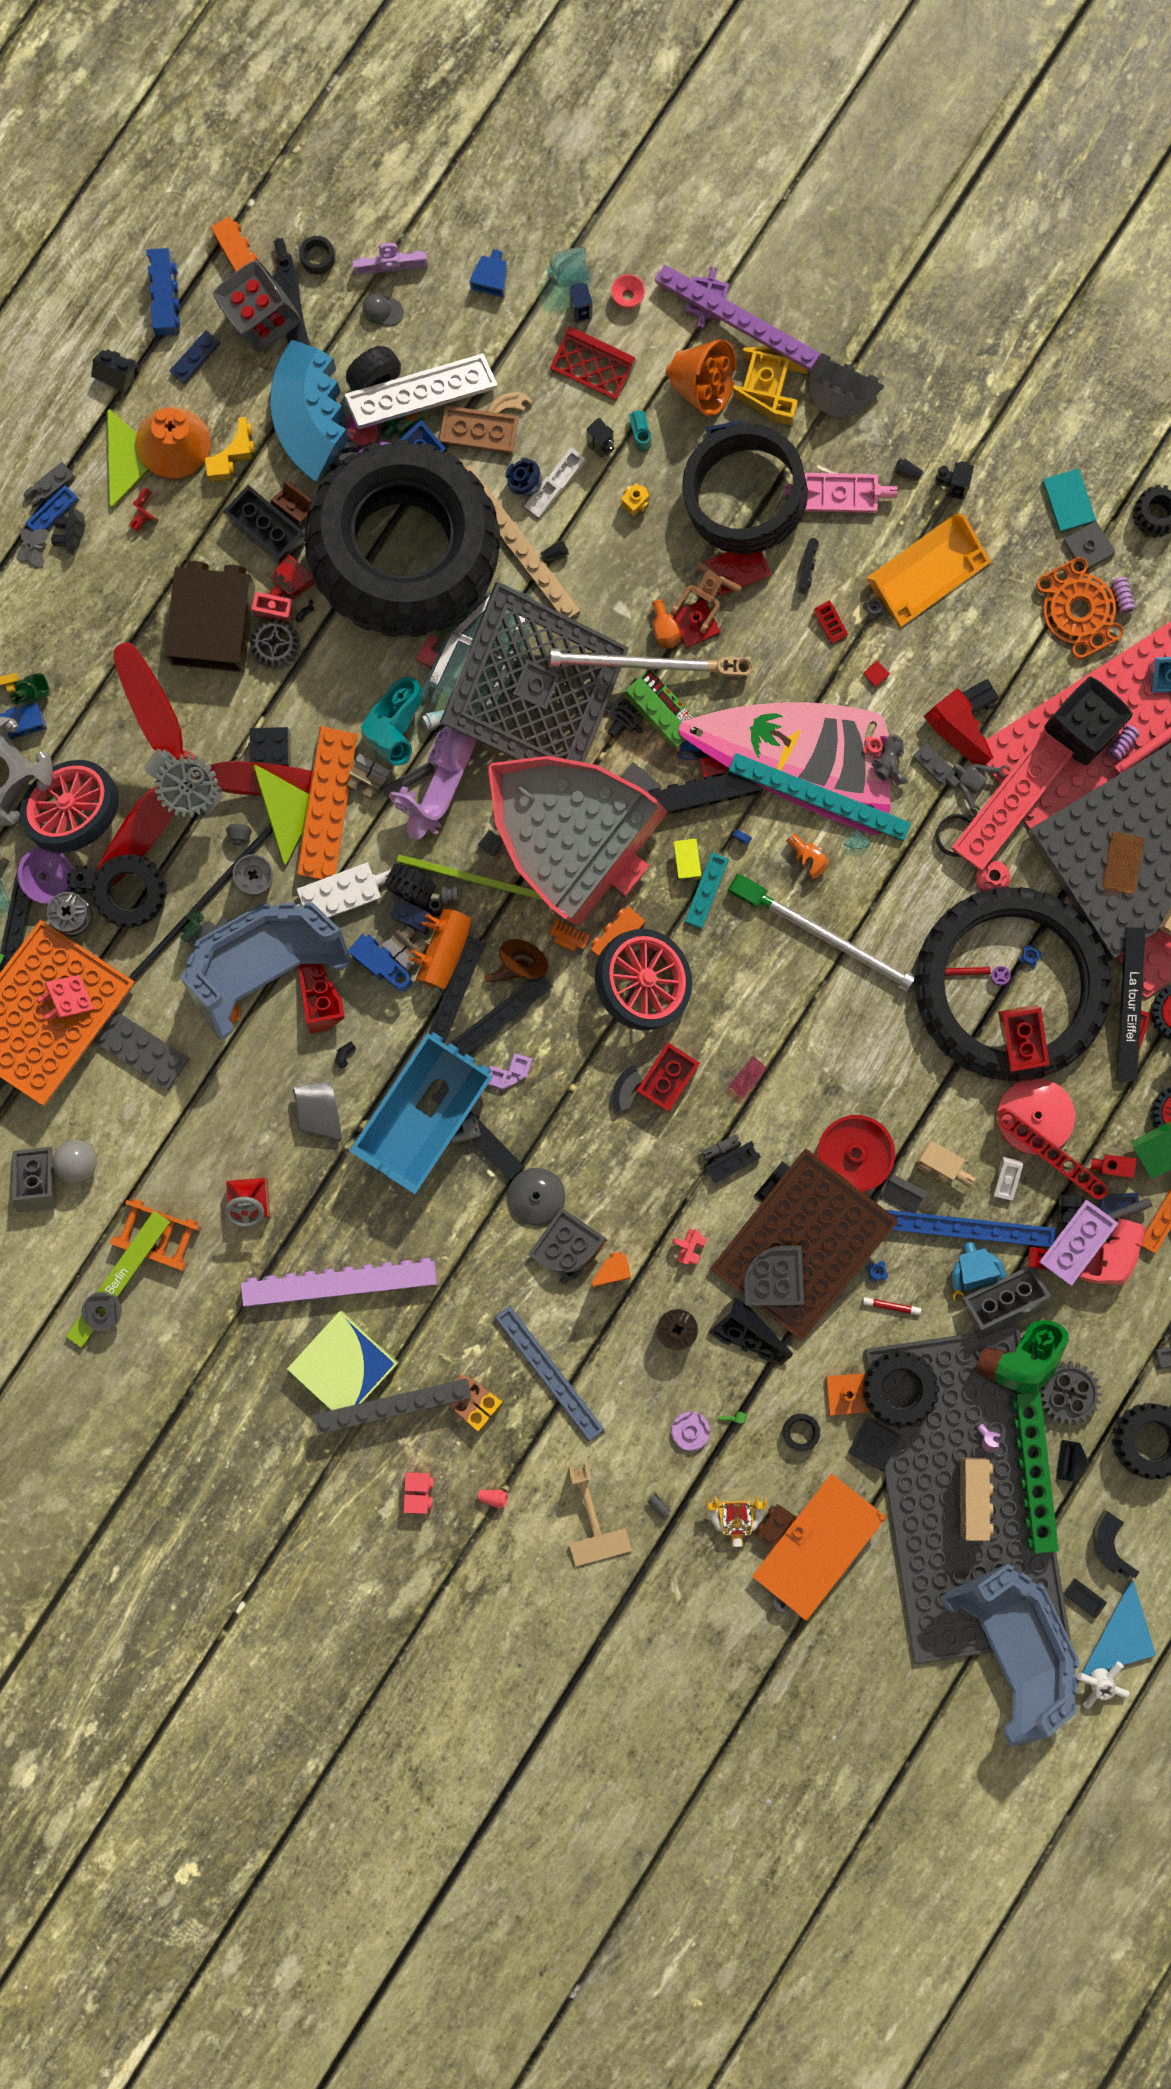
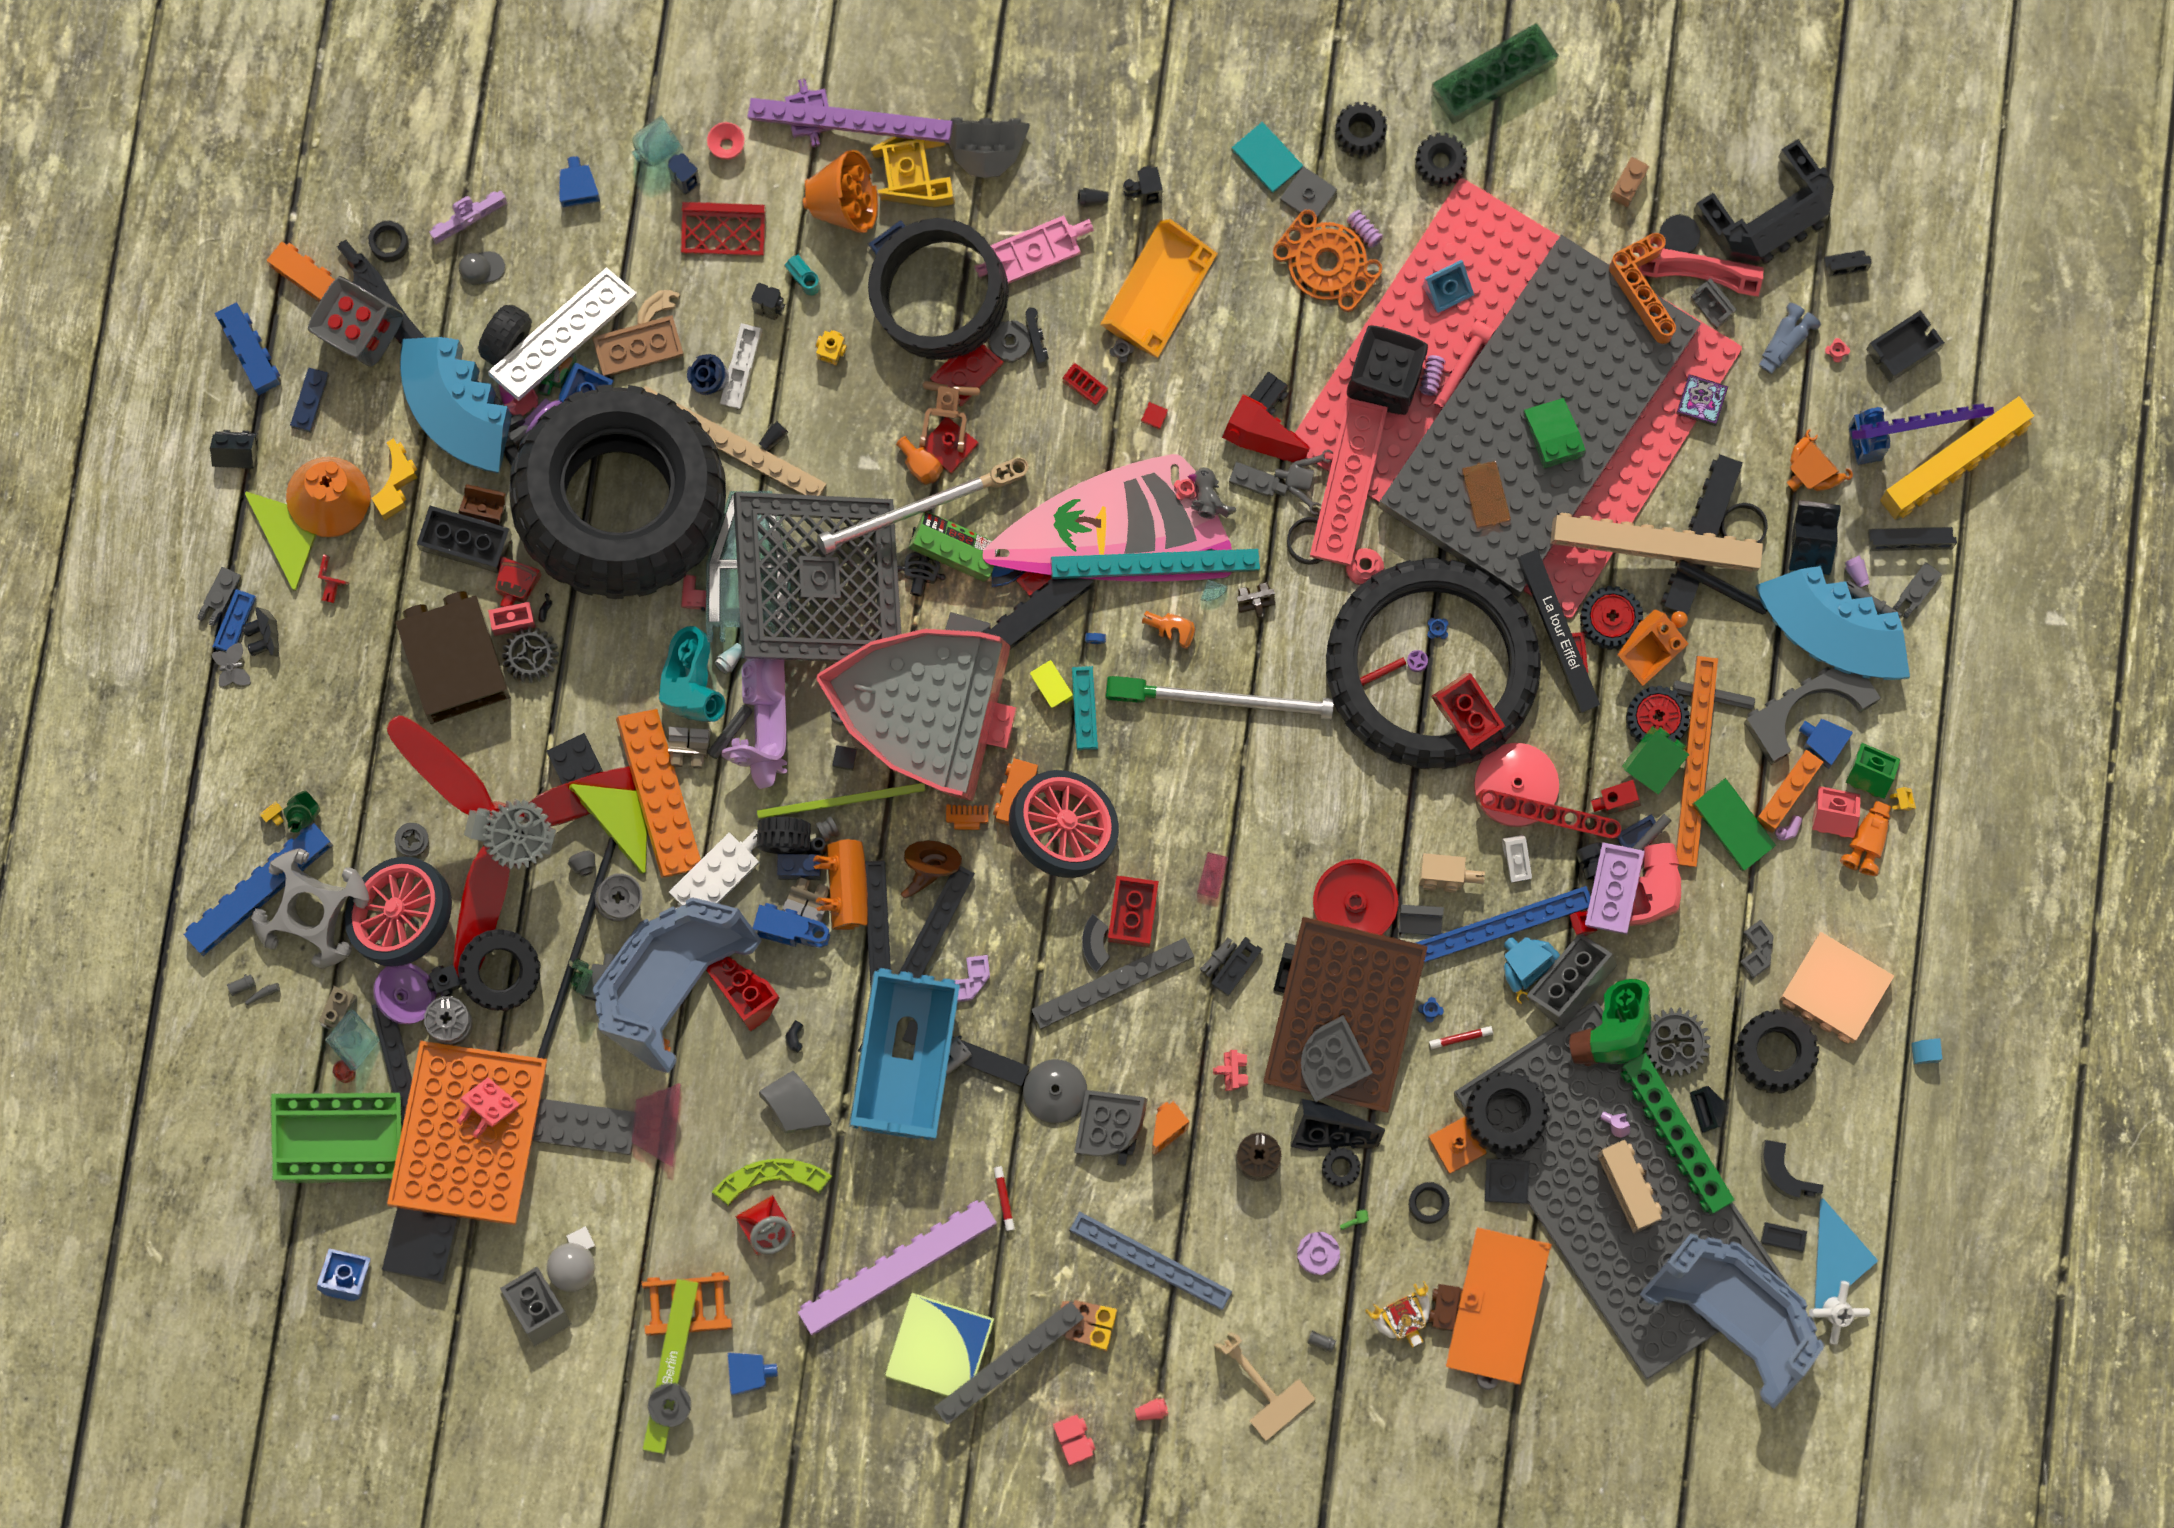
camera: 30 degrees left, 5 degrees down
none -> dark grey gear [394,823,429,856]
none -> white tile [566,1226,595,1250]
none -> clear pink wing [632,1083,681,1166]
none -> lime tile [712,1158,832,1206]
none -> blue torso [728,1353,778,1396]
none -> dark grey plate [989,320,1031,363]
none -> red bar [994,1166,1015,1231]
none -> dark grey plate [1031,938,1194,1030]
none -> dark brown hips [1237,583,1276,618]
none -> black tyre [1322,1148,1361,1188]

